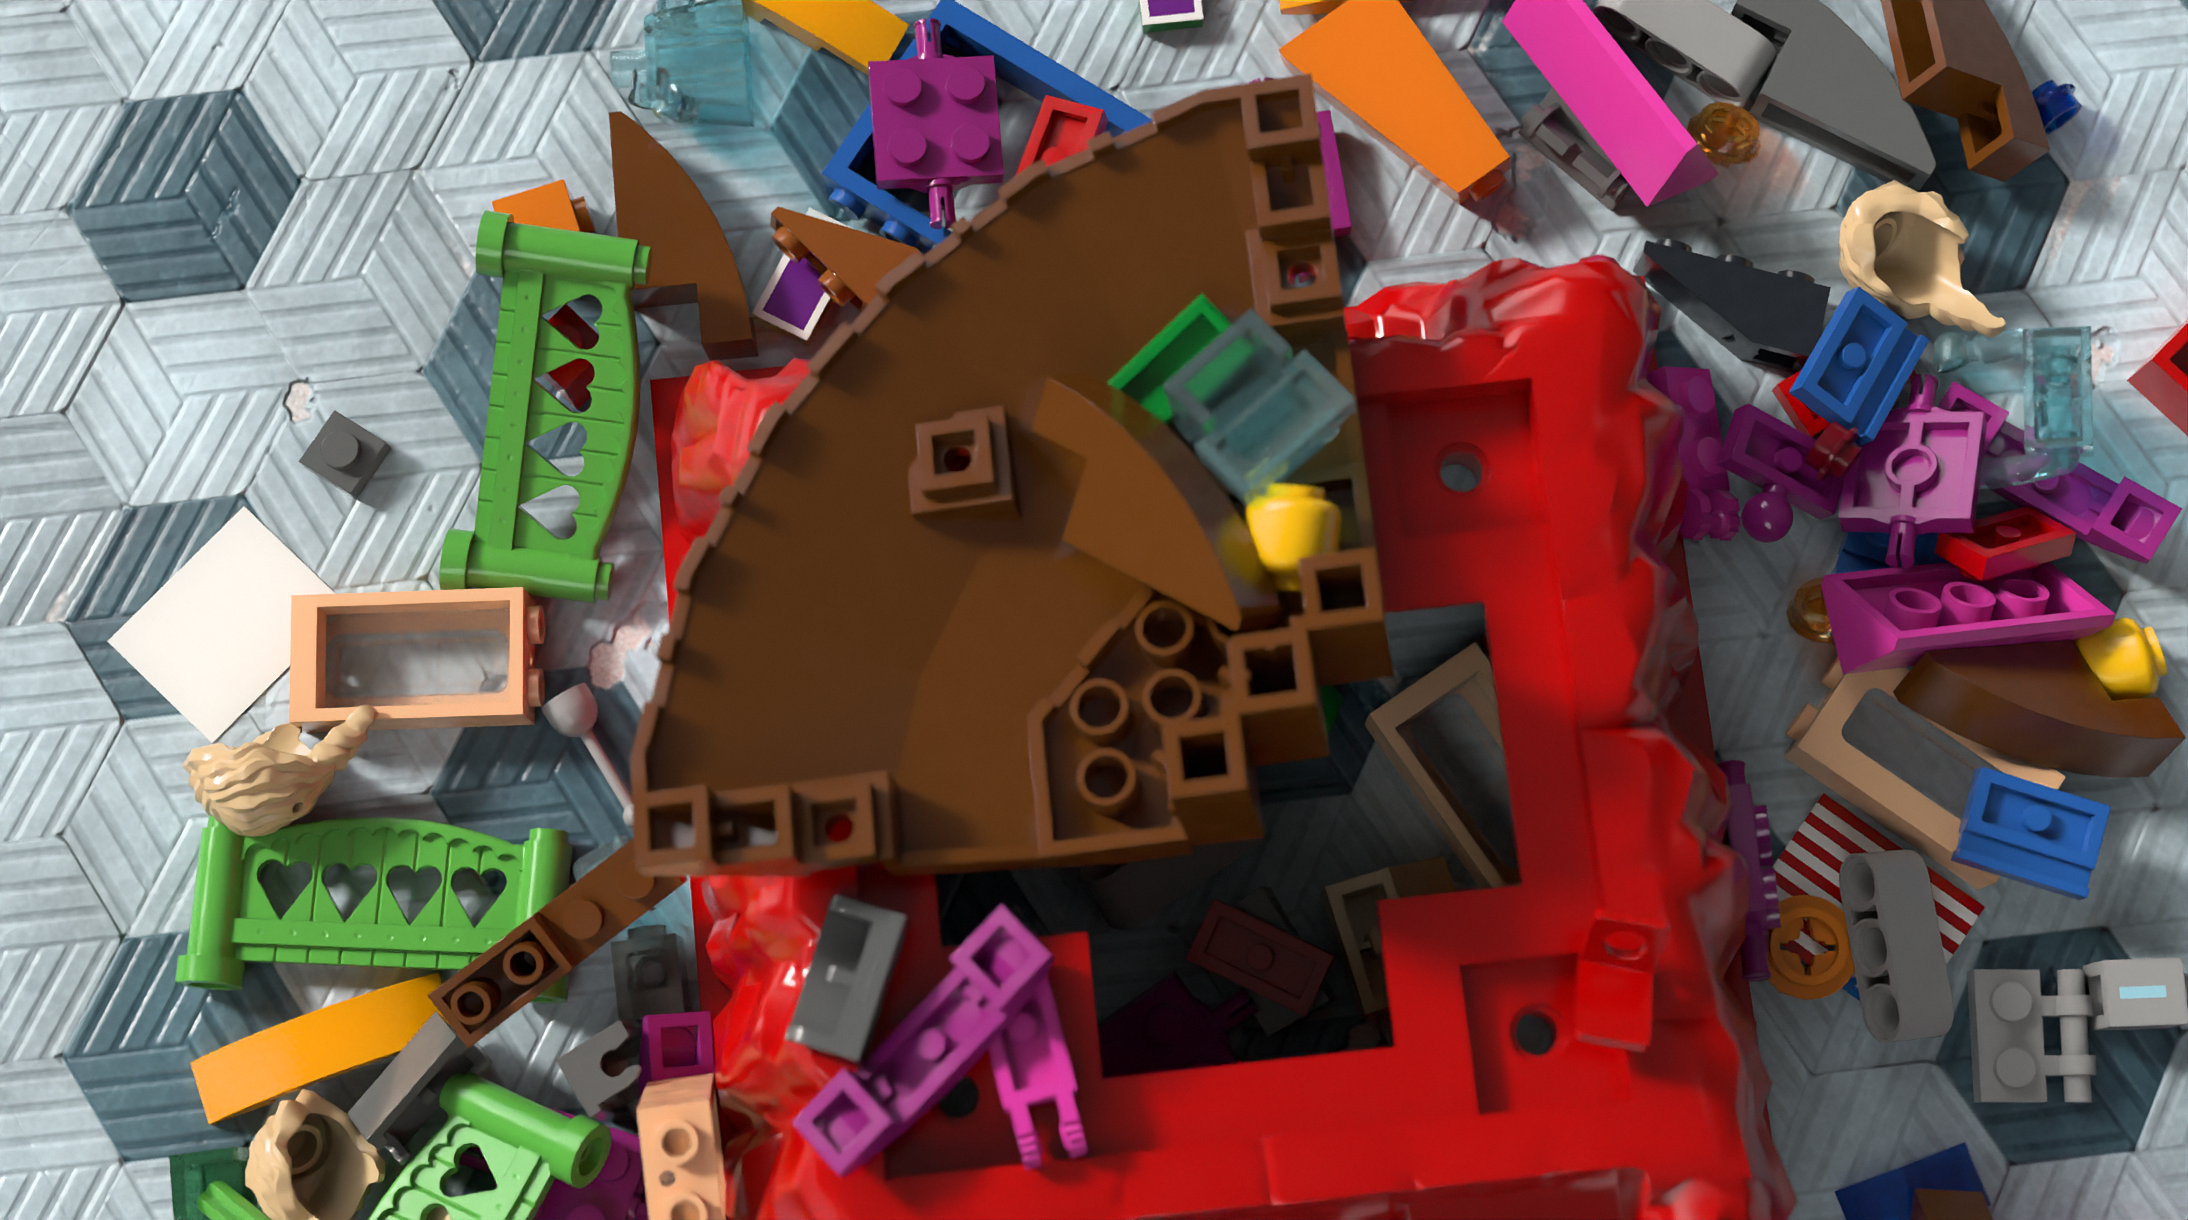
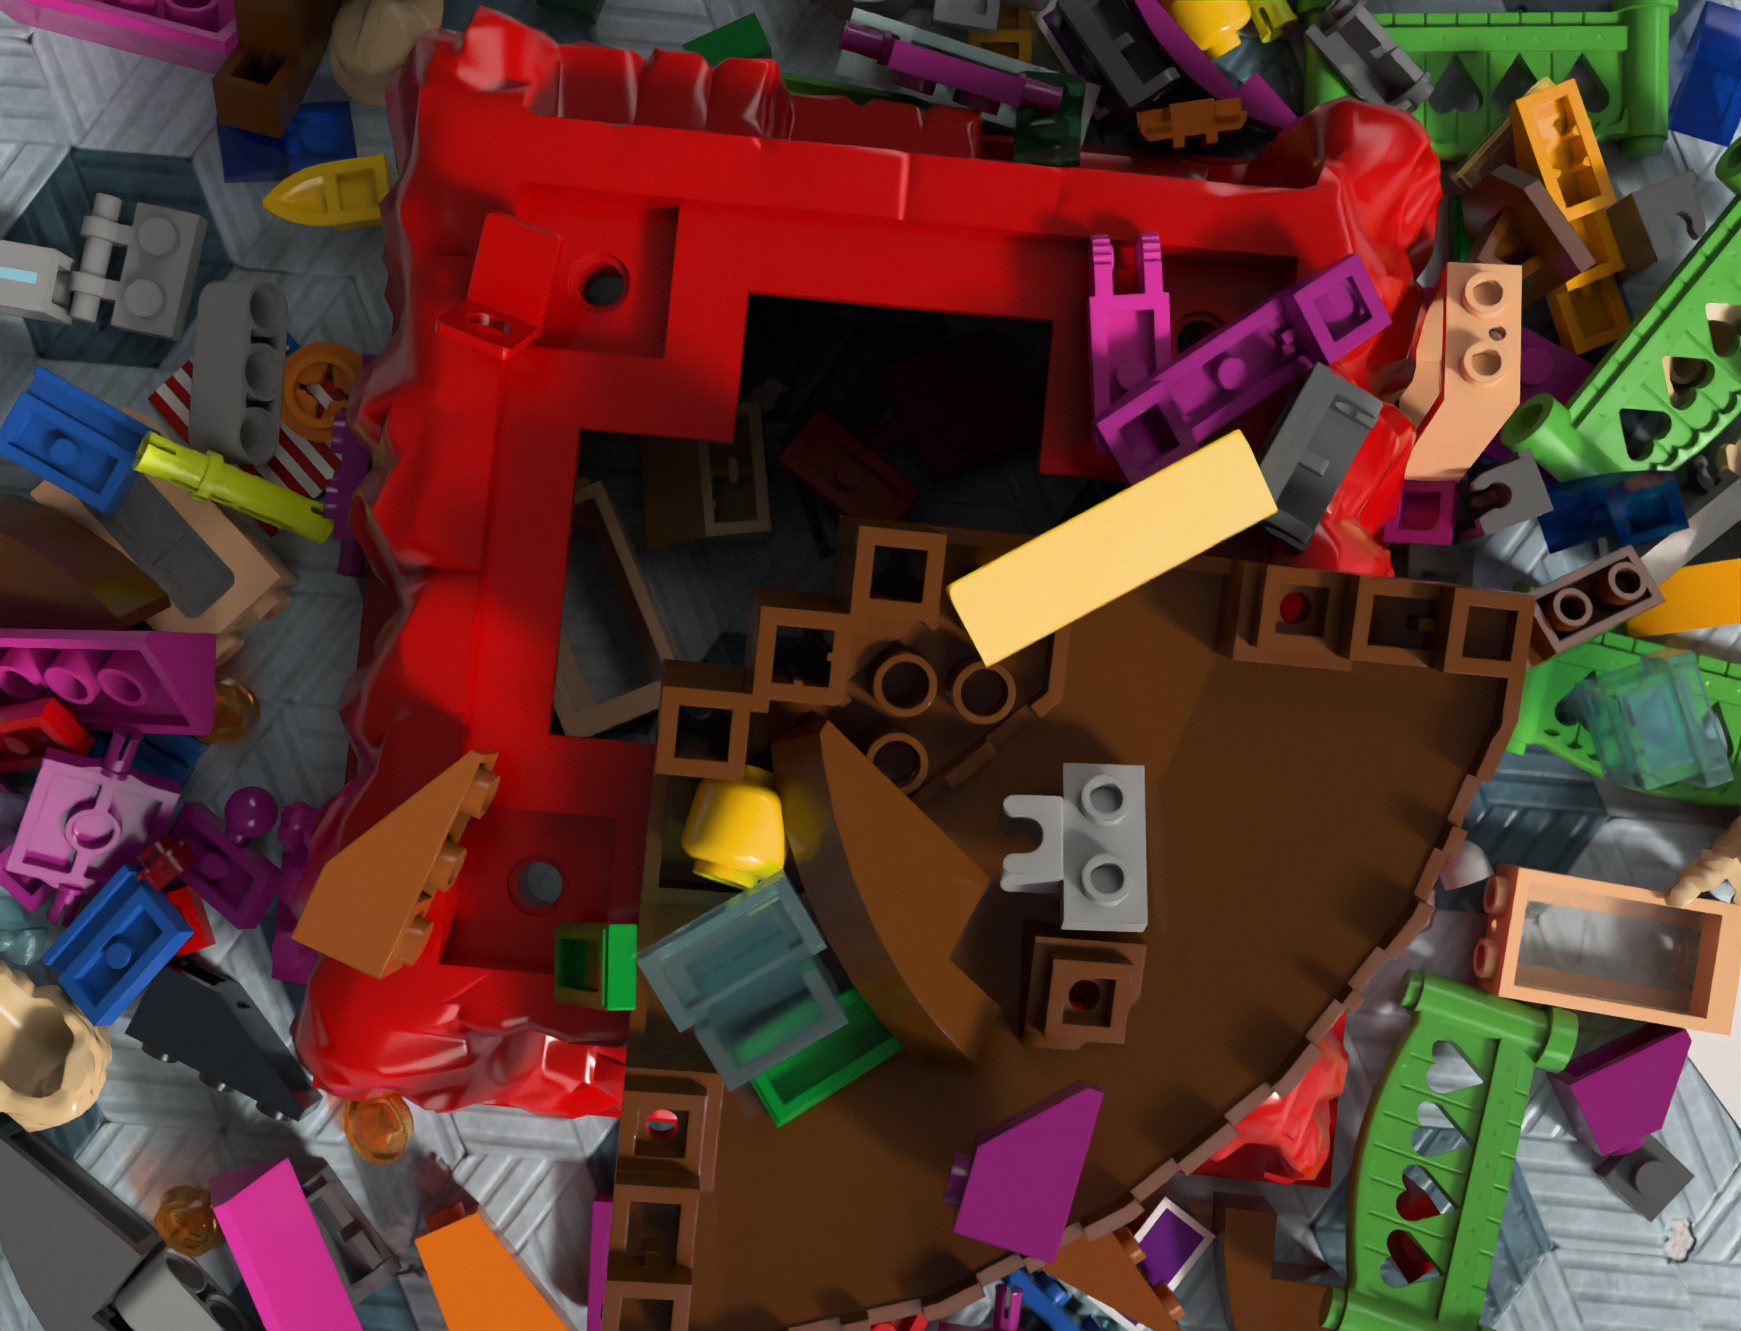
camera: 170 degrees left, 10 degrees up
none -> neon yellow pin [132,430,335,545]
none -> yellow plate [262,154,394,232]
none -> dark orange slope [291,748,500,979]
none -> clear orange hat [342,1093,414,1166]
none -> green tile [553,922,637,1011]
none -> magenta slope [941,1079,1104,1265]
none -> yellow slope [945,429,1278,668]
none -> light grey plate [998,763,1148,932]
none -> clear blue slope [1537,470,1690,554]
none -> magenta slope [1546,1022,1692,1156]
none -> clear light blue plate [1574,649,1734,791]

